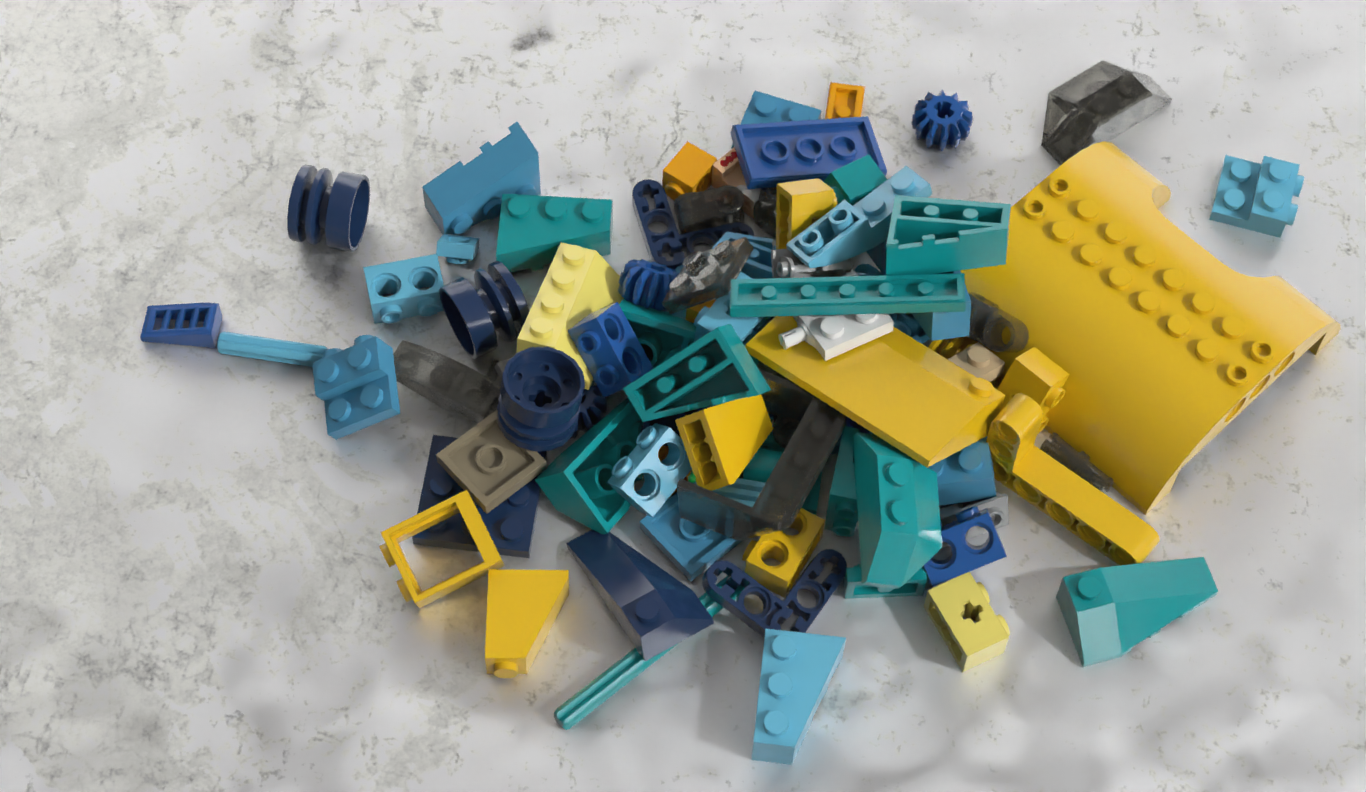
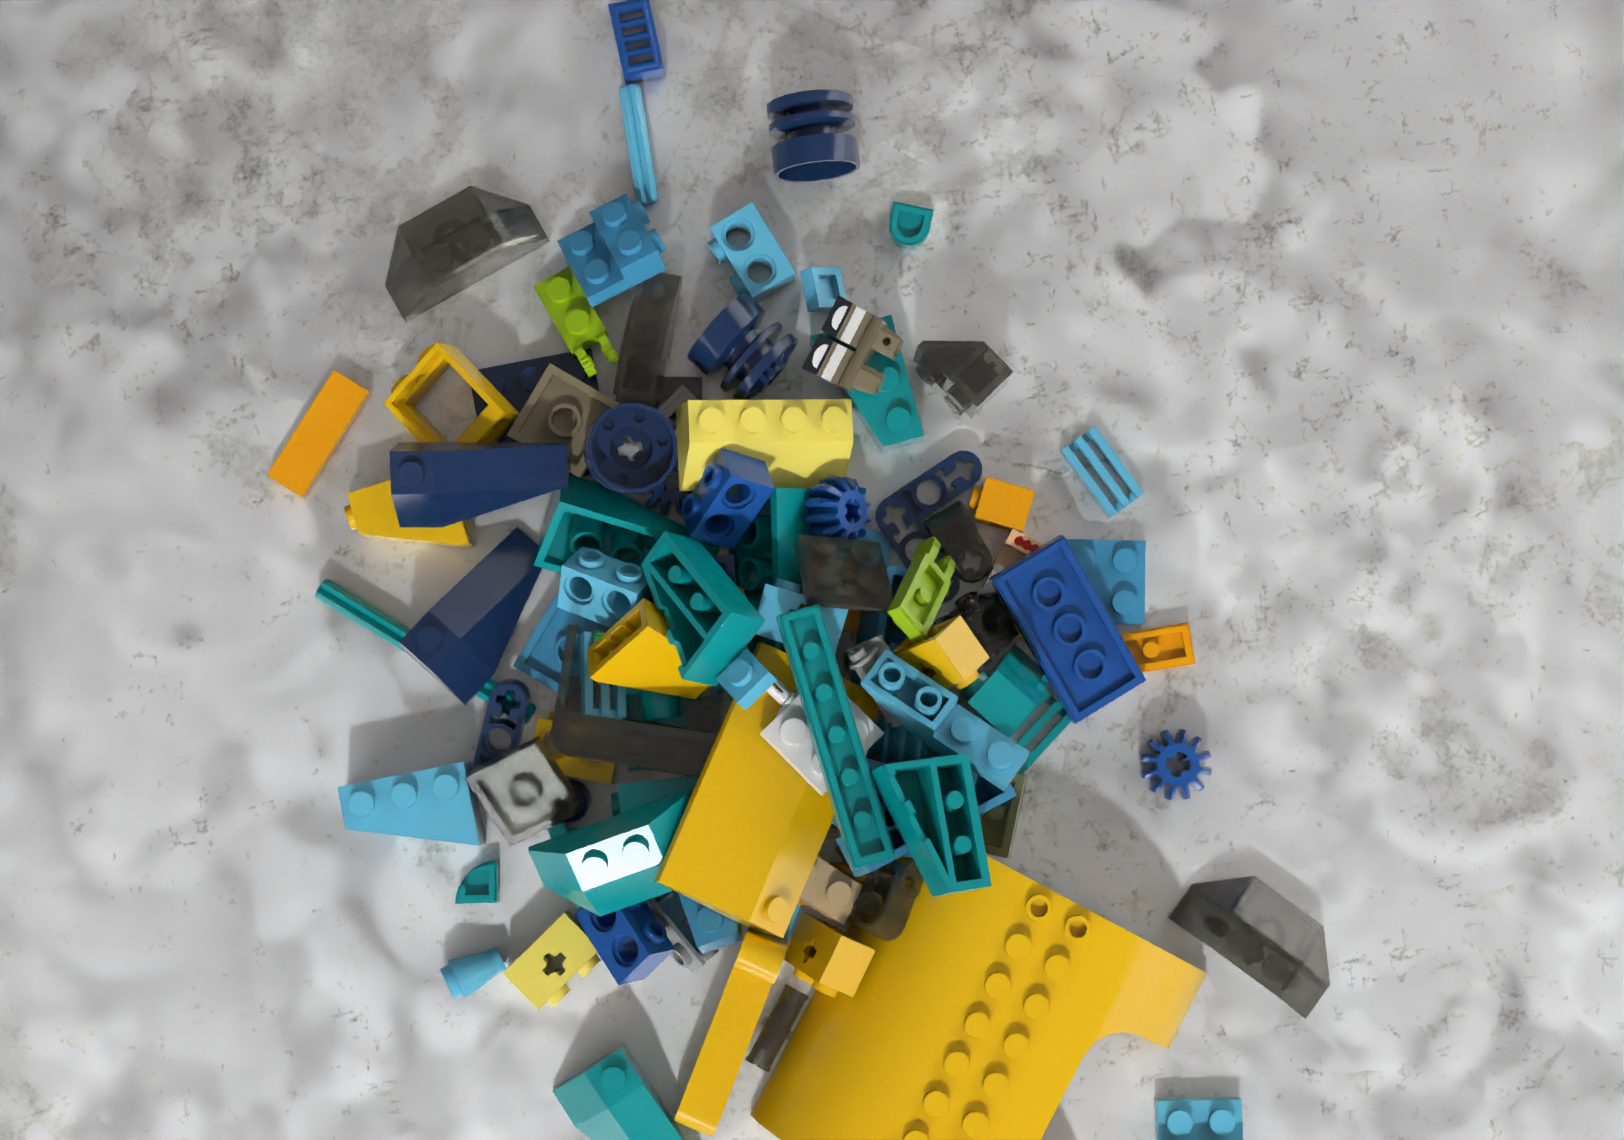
camera: 70 degrees right, 25 degrees up
dark azure wedge [422,121,541,235] -> none
none -> light orange tile [267,370,371,499]
none -> clear smoke wedge [385,185,550,322]
none -> dark blue wedge [389,442,569,528]
none -> medium azure cone [440,947,506,1000]
none -> teal tile [455,860,499,904]
none -> clear smoke plate [465,736,584,846]
none -> lime hinge [533,266,620,377]
none -> medium azure plate [715,648,777,710]
none -> dark tan hips [802,295,904,396]
none -> lime hinge [887,536,957,643]
none -> teal tile [889,201,934,249]
none -> clear smoke slope [913,341,1014,419]
none -> medium azure tile [1060,426,1144,518]

